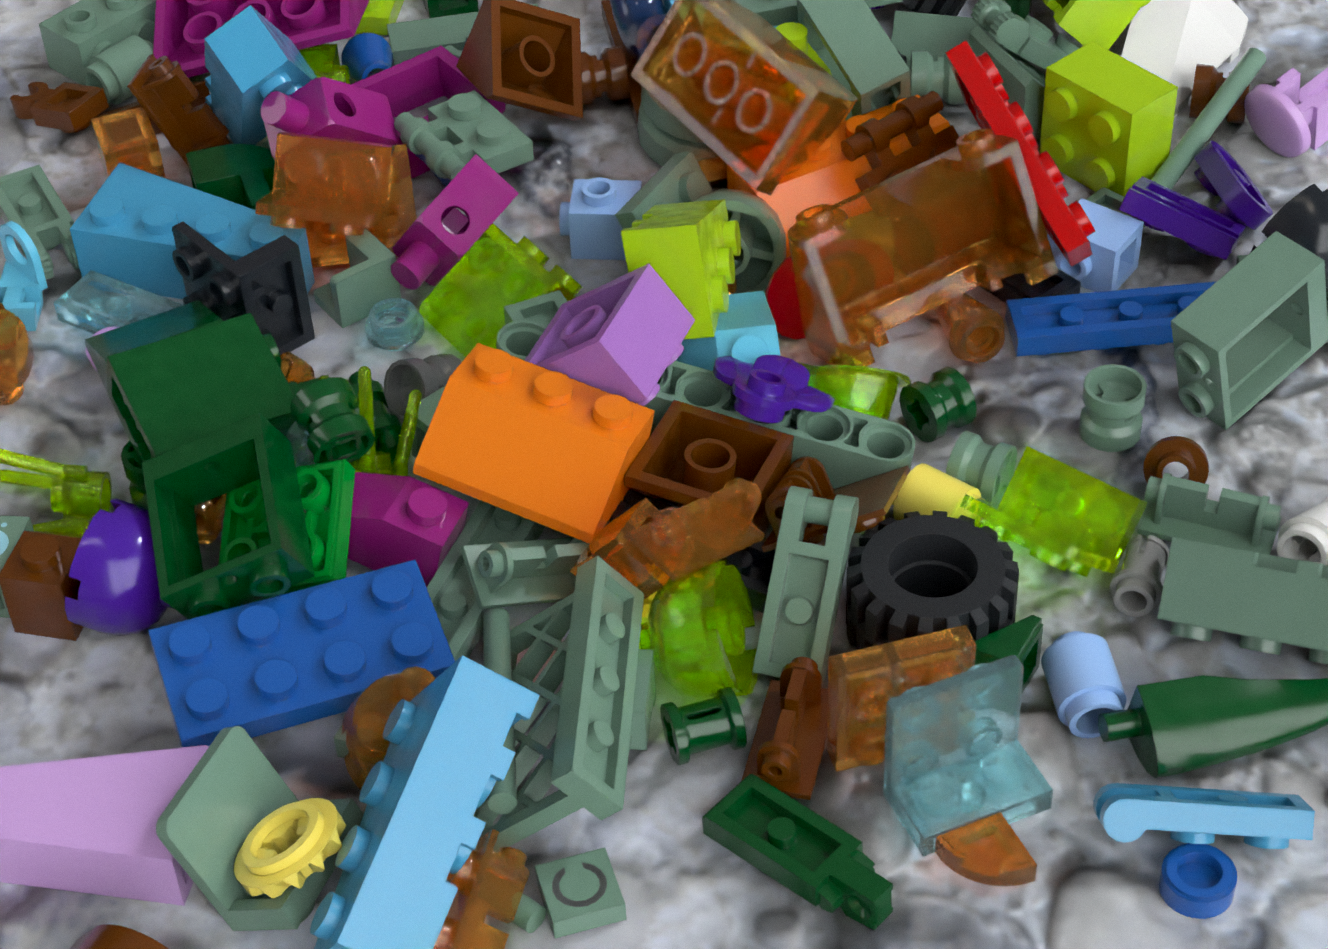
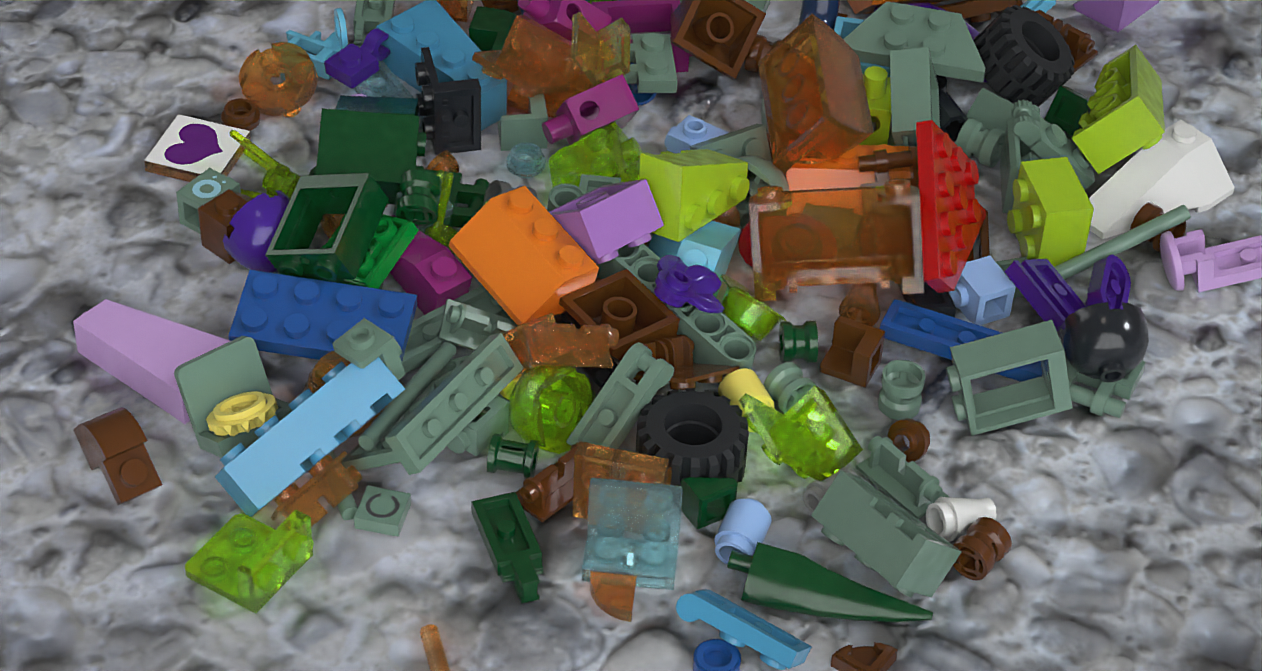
camera: 25 degrees right, 0 degrees up
none -> dark purple plate [324,28,391,89]
none -> sand green bracket [333,318,406,380]
none -> clear yellow panel [571,12,630,86]
none -> reddish brown panel [820,316,885,388]

